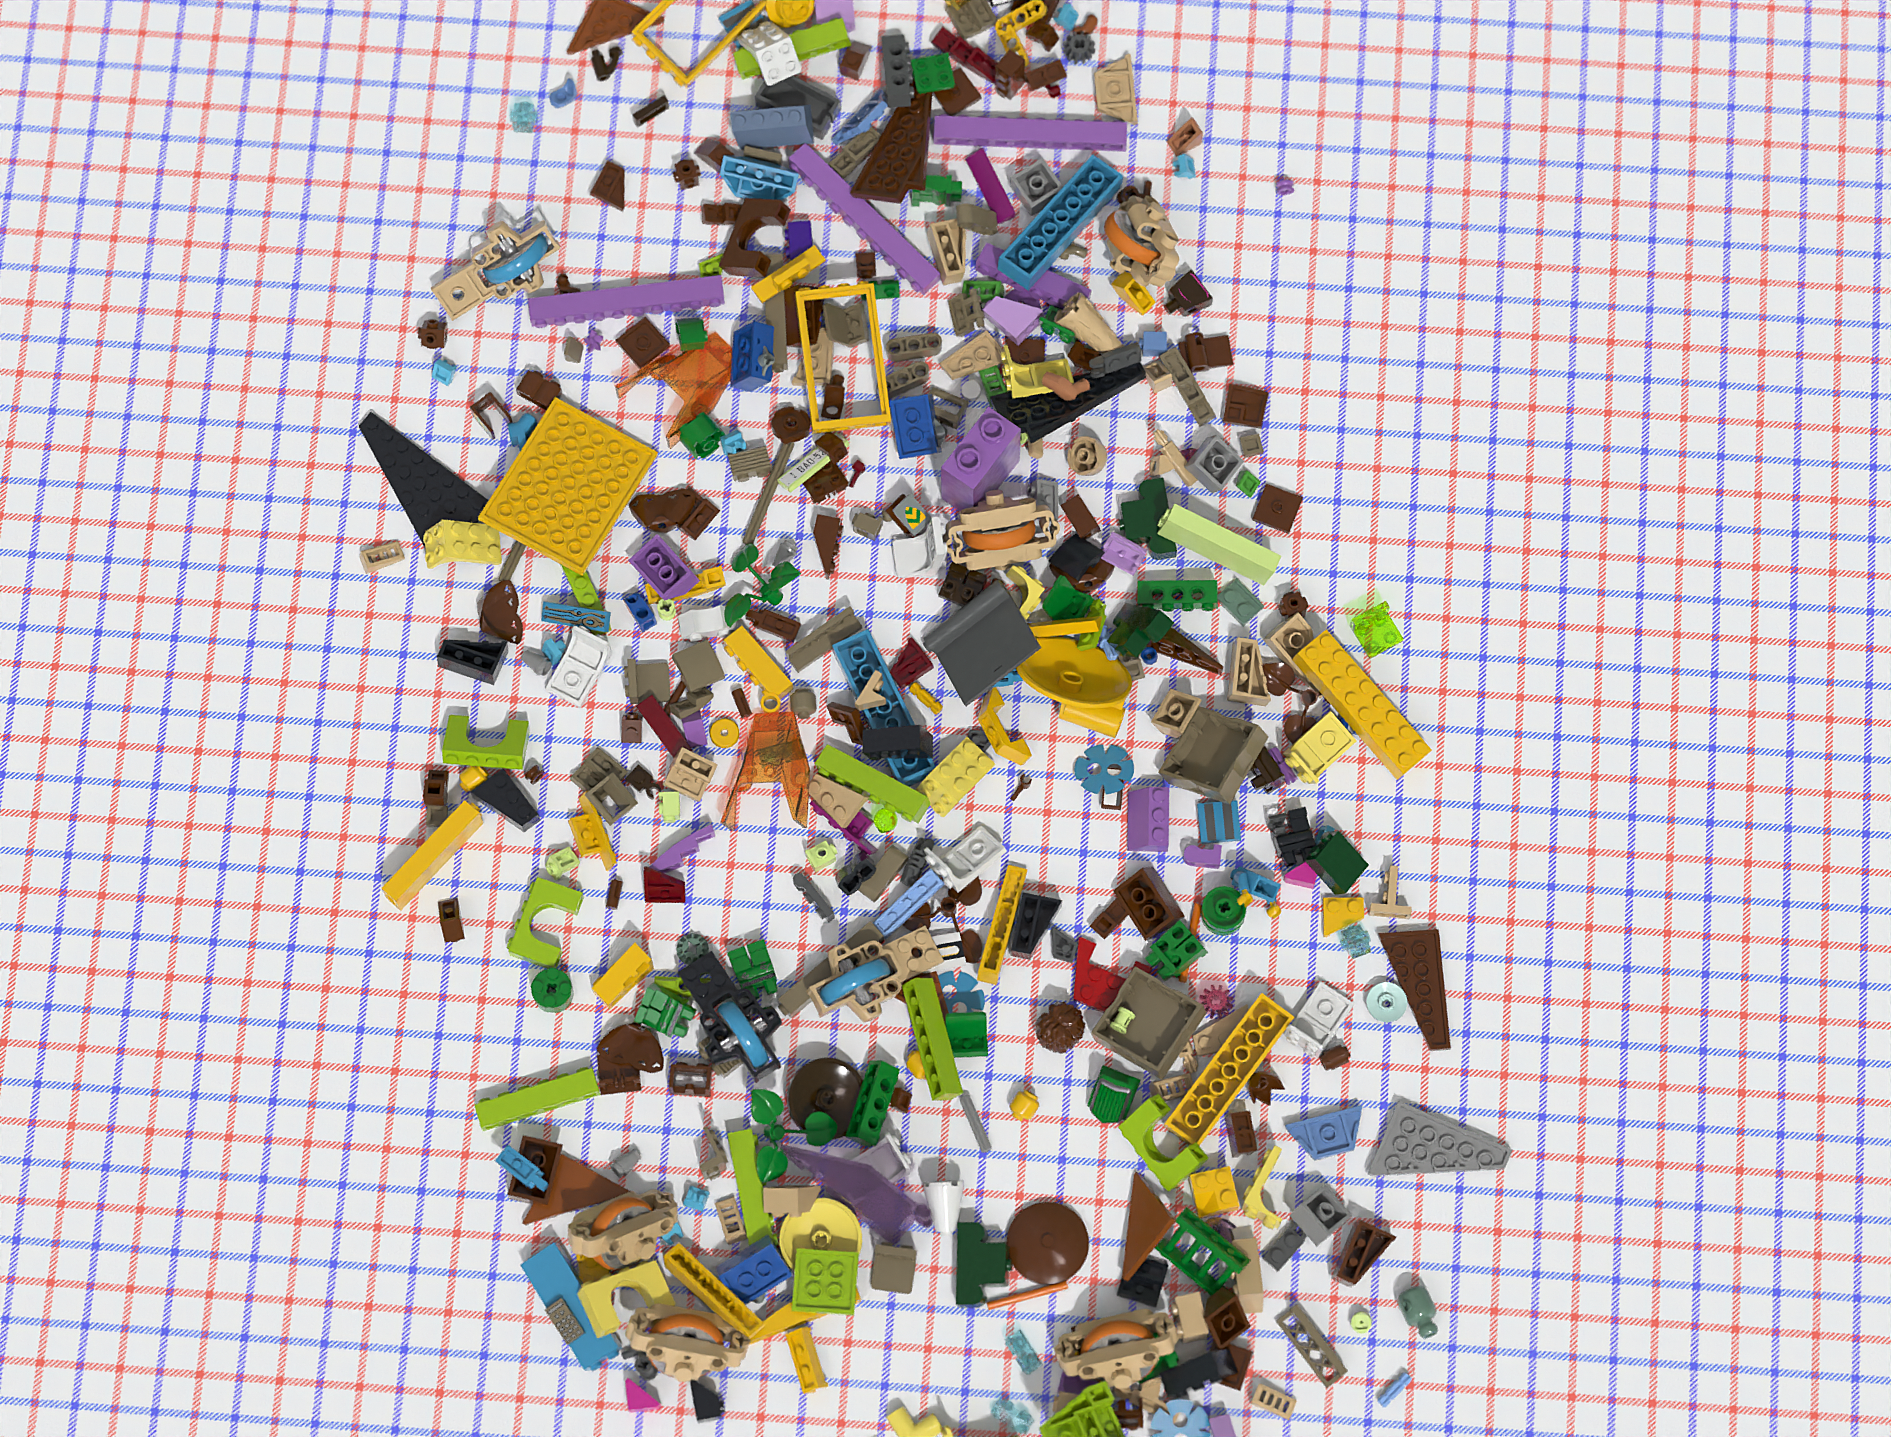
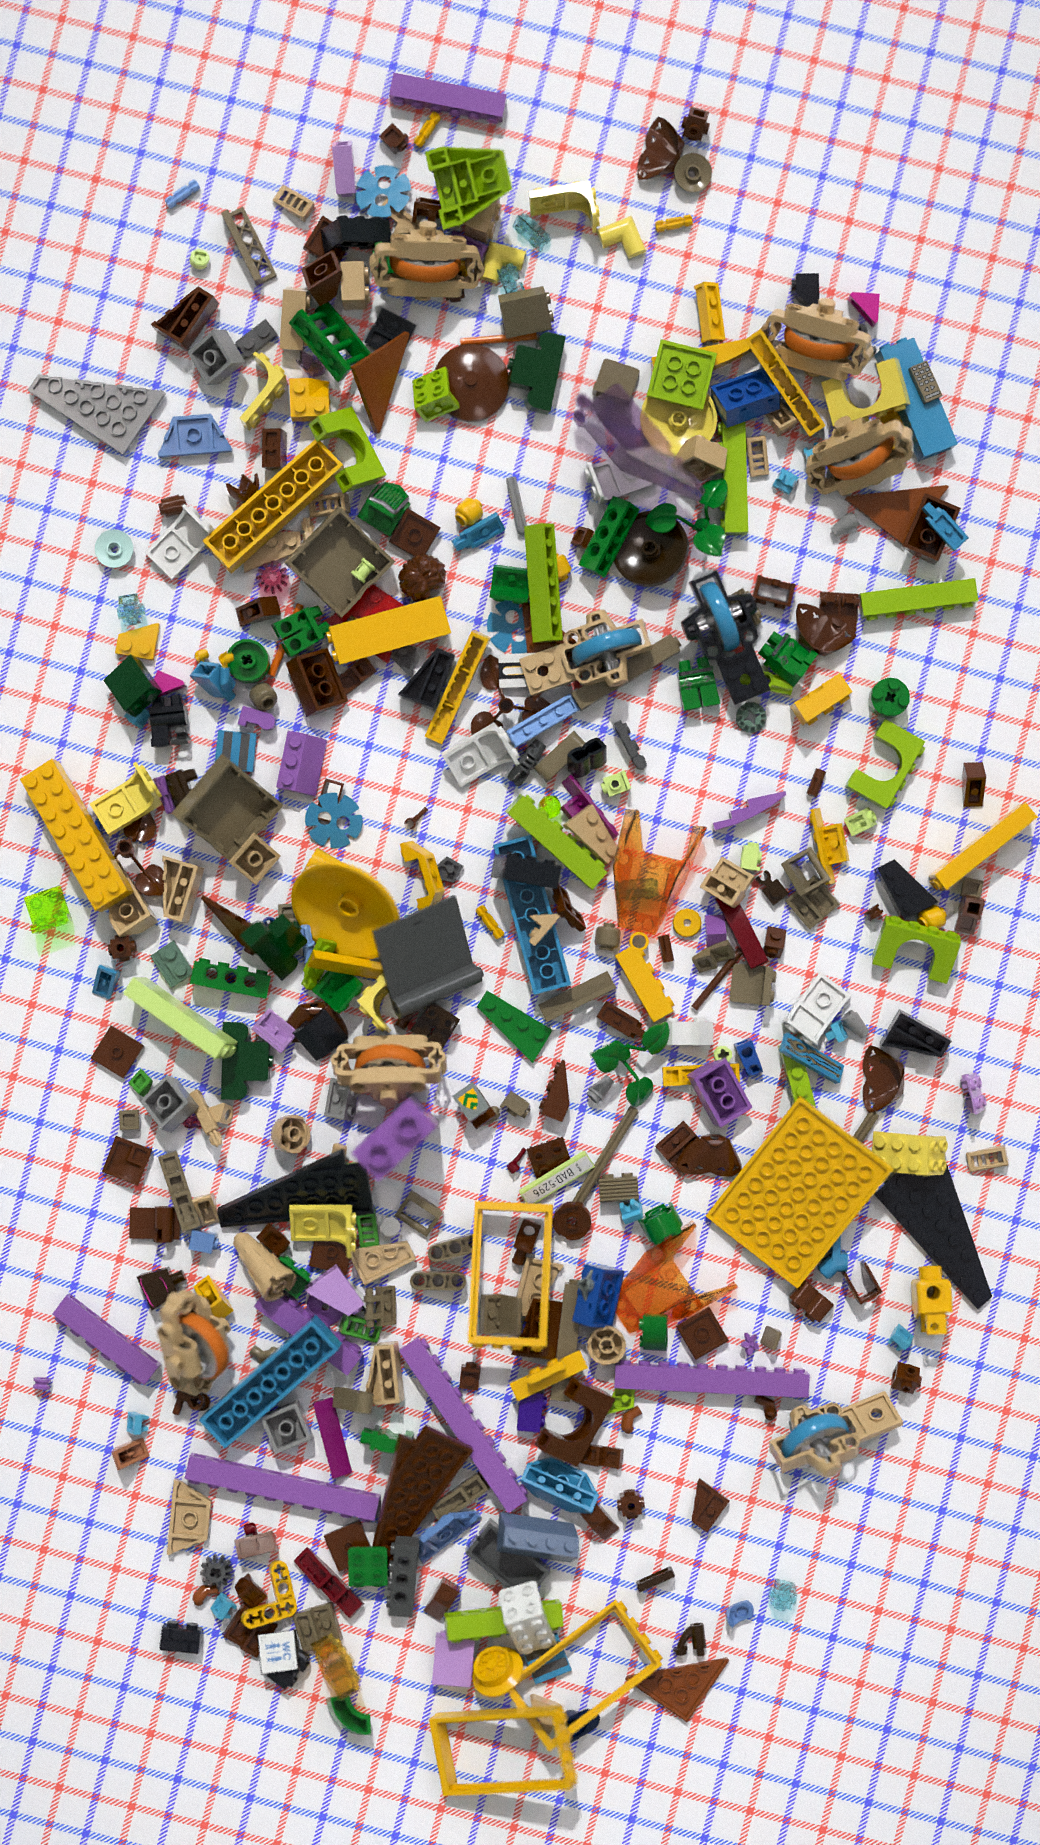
camera: 175 degrees left, 15 degrees up
dark red wing [644,867,686,903] -> none
dark tan slope [672,640,725,693] -> none
dark tan bracket [699,1126,728,1181] -> none
dark tan tile [743,146,783,165] -> none
reddish brown bracket [814,432,848,465] -> none
green hinge [861,278,900,301] -> none
blue piece [889,394,948,459] -> none
dark red wing [890,637,934,690] -> none
white bracket [892,517,947,578] -> none
light yellow bracket [915,737,996,817] -> none
white cone [923,1180,964,1236] -> none
reddish brown brick [995,49,1025,101] -> none
nougat arm [1042,372,1090,401] -> none
reddish brown hinge [1060,494,1101,540] -> none
dark grey hinge [1089,342,1142,378] -> none
tan bracket [1369,865,1412,919] -> none
reddish brown wing [1378,929,1451,1051] -> none
sand green piece [1397,1286,1438,1339] -> none
none -> medium lavender brick [52,1293,161,1385]
none -> dark azure slope [92,964,121,1000]
none -> reddish brown slope [235,596,281,627]
none -> dark tan head [249,682,278,711]
none -> yellow brick [326,596,451,665]
none -> reddish brown plate [389,508,441,556]
none -> lime bracket [412,367,459,422]
none -> dark azure hinge [451,512,505,551]
none -> green wing [477,991,553,1063]
none -> light yellow brick [479,241,526,284]
none -> dark tan brick [498,286,554,338]
none -> tan cylinder [587,1326,626,1365]
none -> dark orange arm [621,1405,642,1434]
none -> tan slope [765,402,797,437]
none -> yellow piece [911,1266,953,1335]
none -> lavender hinge [960,1072,987,1115]

